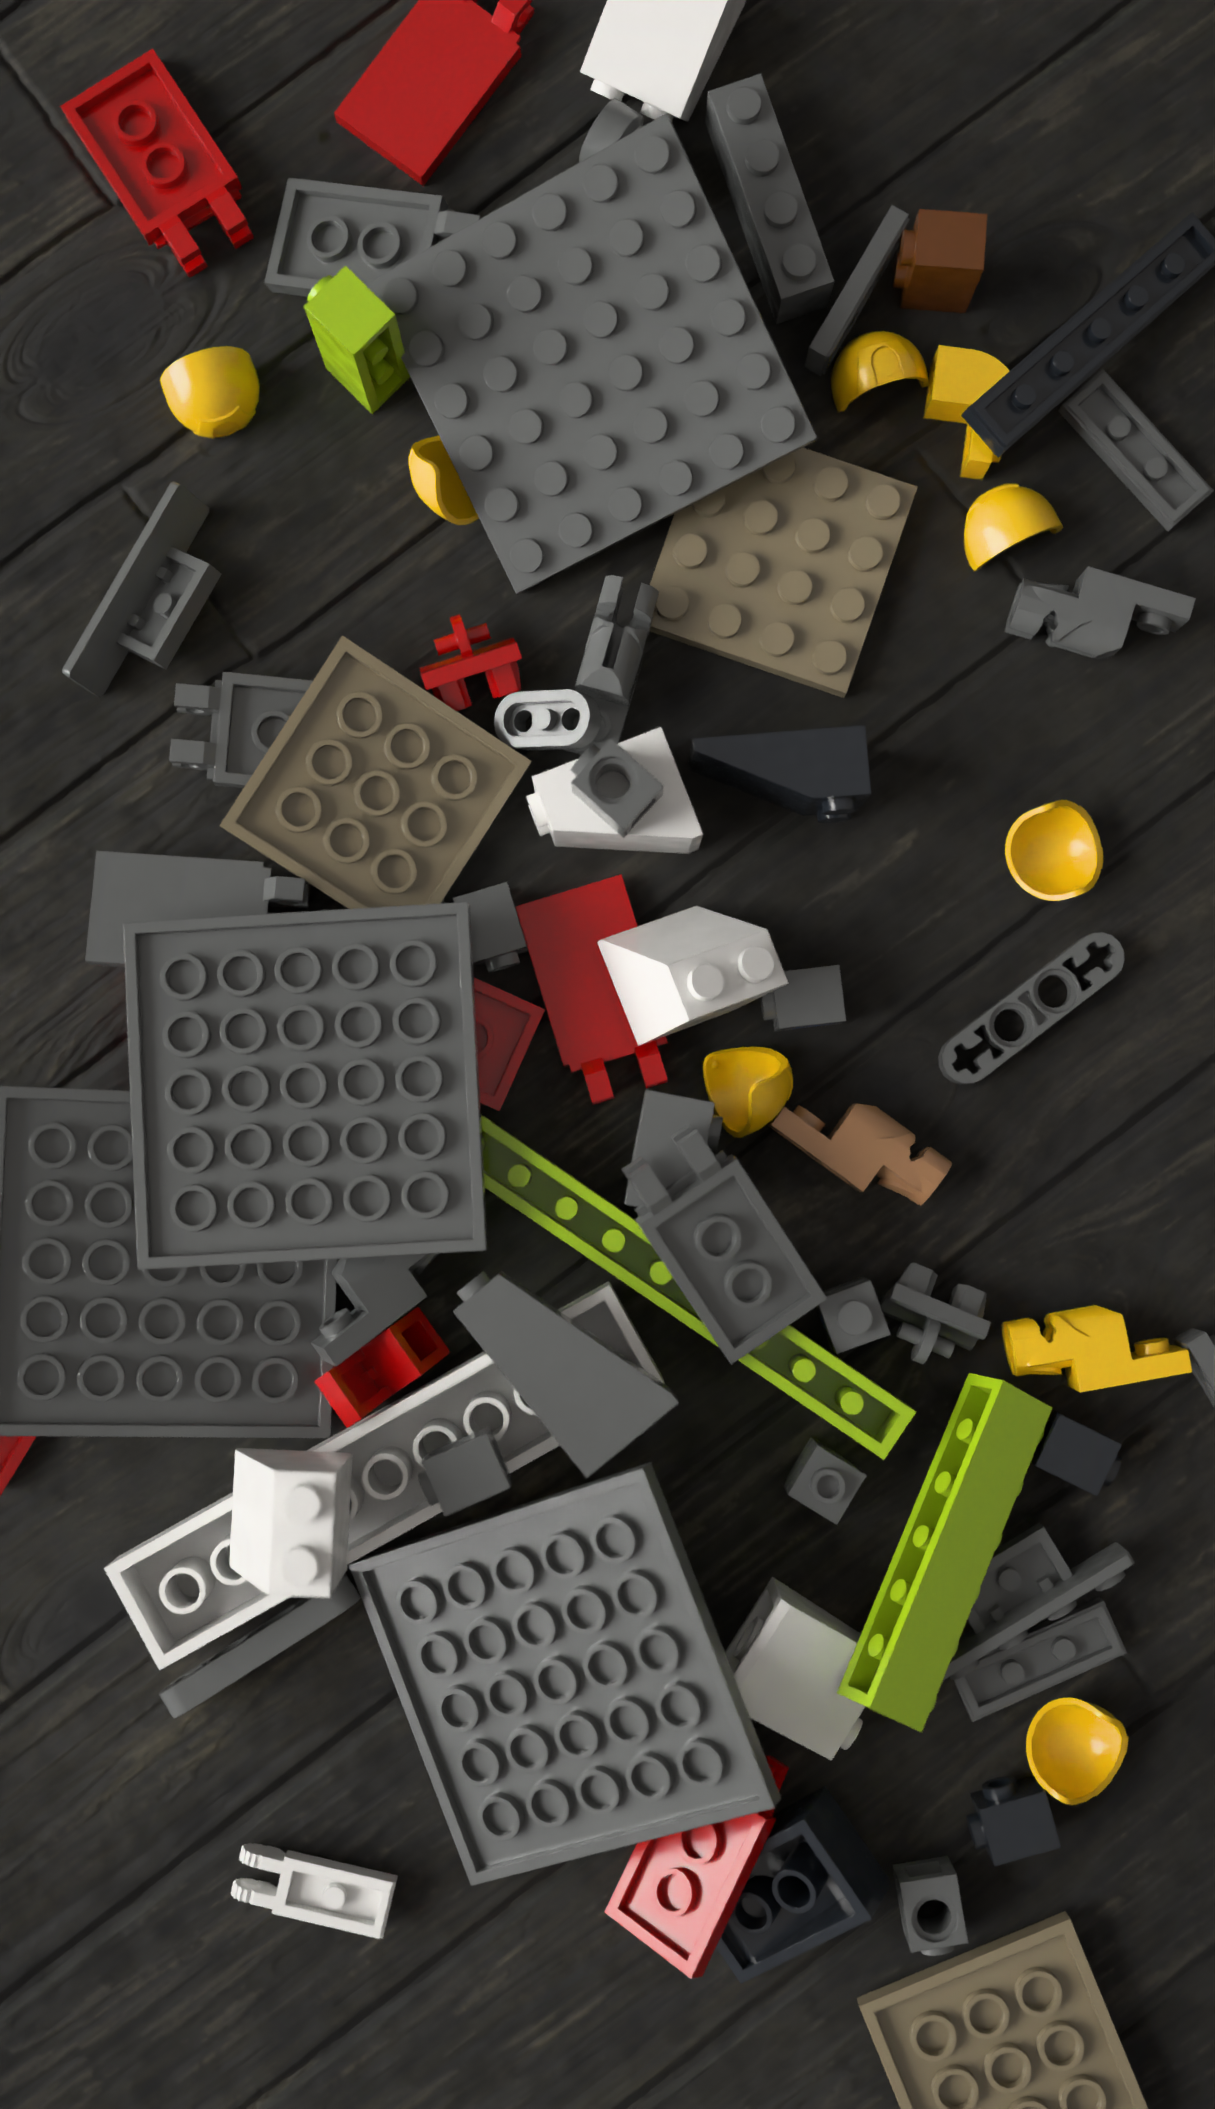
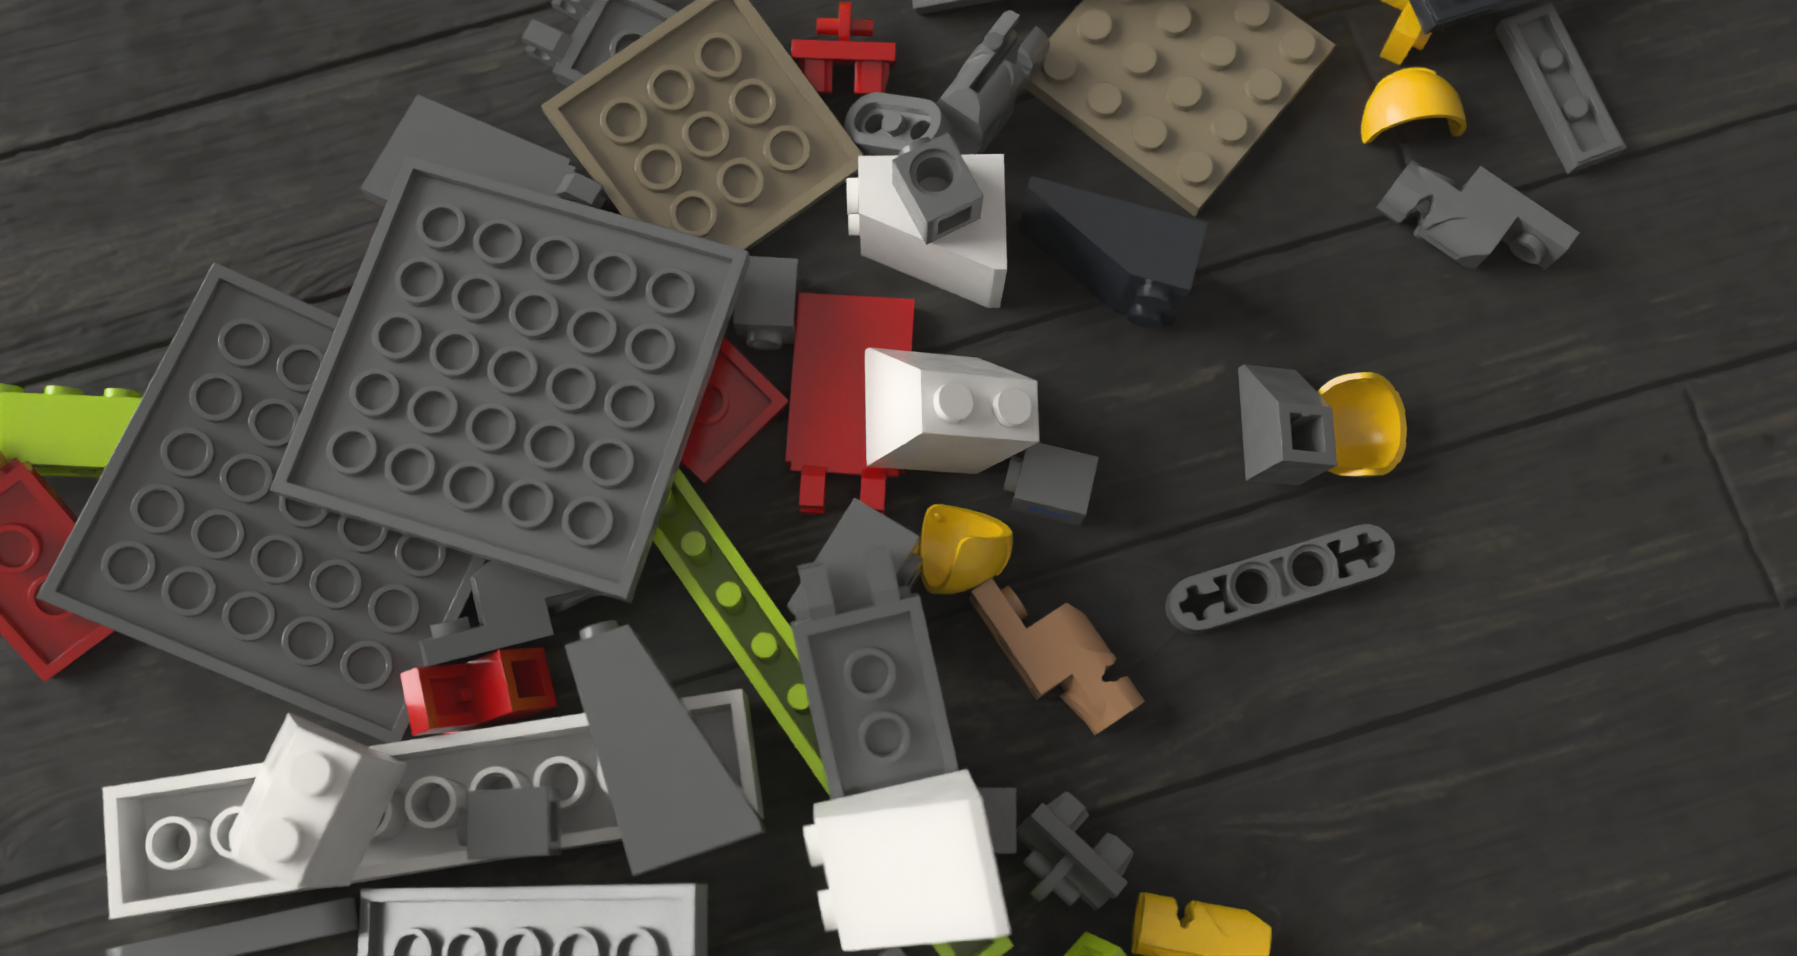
camera: 20 degrees right, 10 degrees down
none -> white slope [804,769,1011,951]
none -> dark grey slope [1238,364,1337,485]

